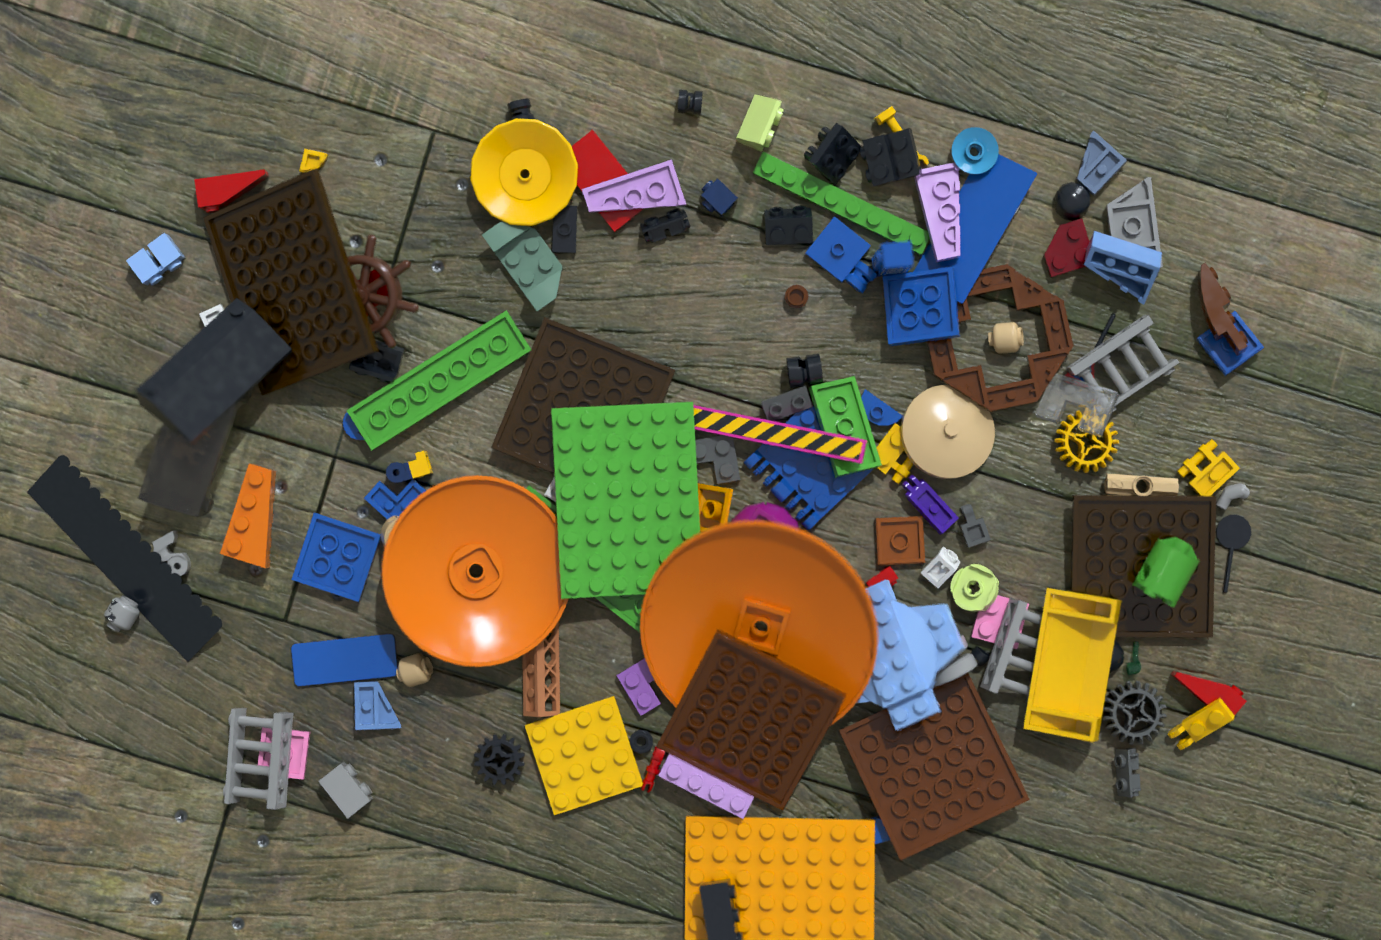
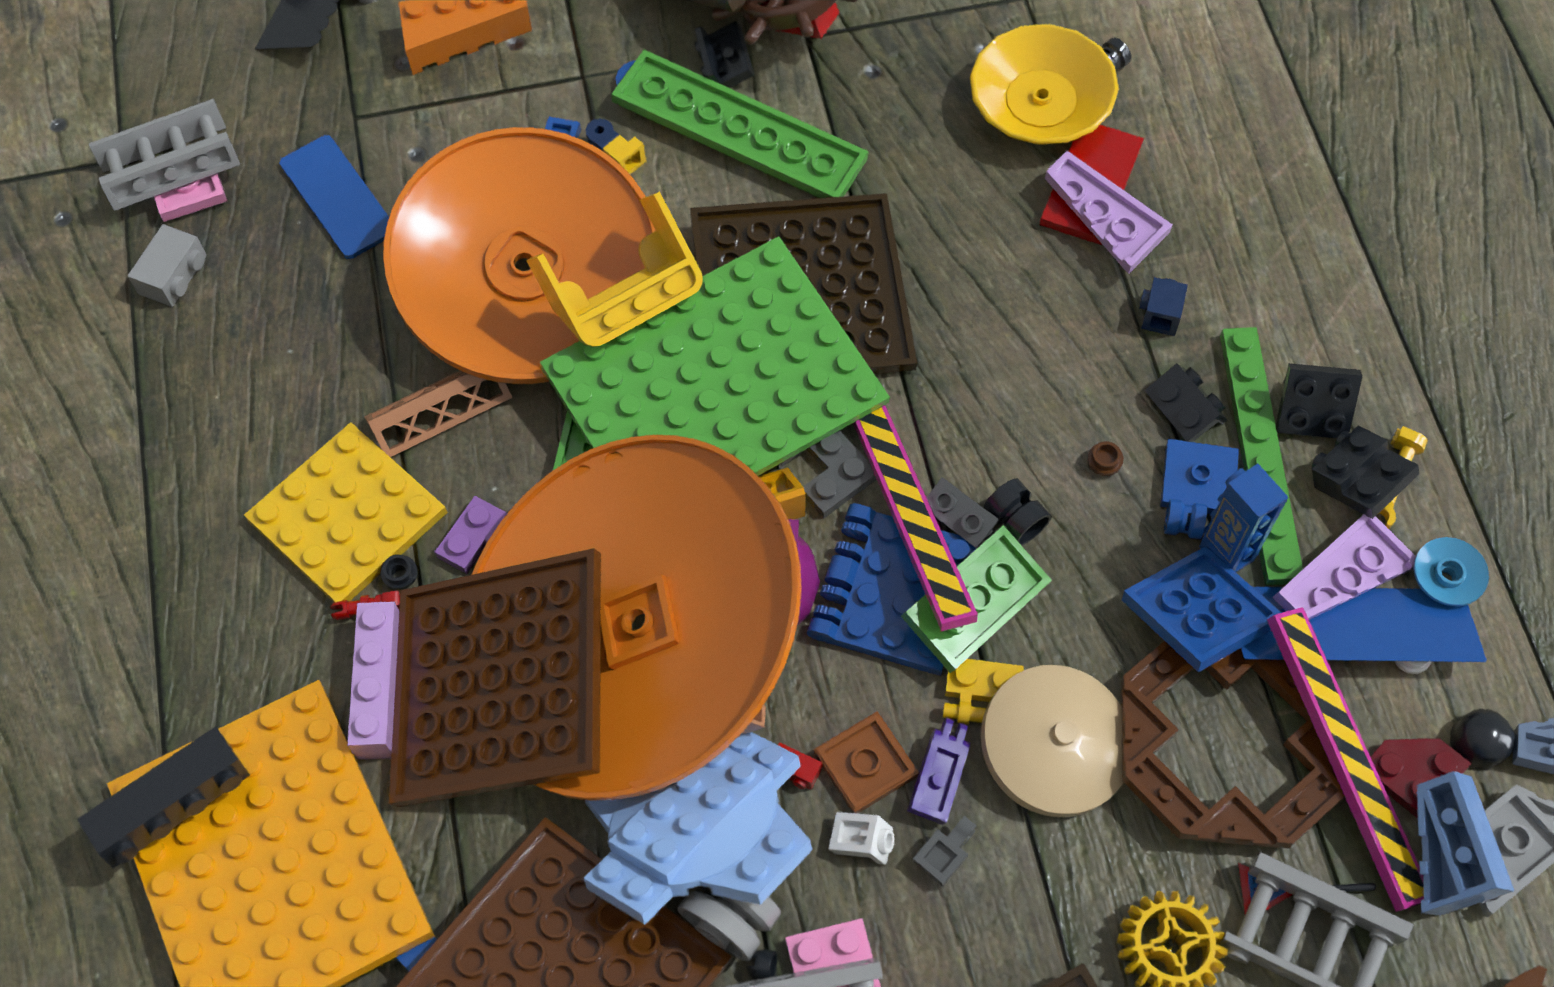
camera: 60 degrees right, 25 degrees down
blue plate [291,513,381,602] -> none
medium blue wing [354,681,401,730] -> none
tan head [396,653,433,687] -> none
black gear [474,733,525,785] -> none
sand green piece [482,222,563,311] -> none
black plate [552,206,578,254] -> none
black hinge [640,209,690,243] -> none
black wheel [678,89,703,115] -> none
yellowish green slope [736,94,784,152] -> none
blue plate [861,389,903,426] -> none
yellowish green plate [950,564,999,612] -> none
tan head [988,322,1024,354] -> none
clear plate [1035,373,1119,437] -> none
none -> yellow windscreen [526,192,703,346]
none -> tile [1267,607,1424,912]

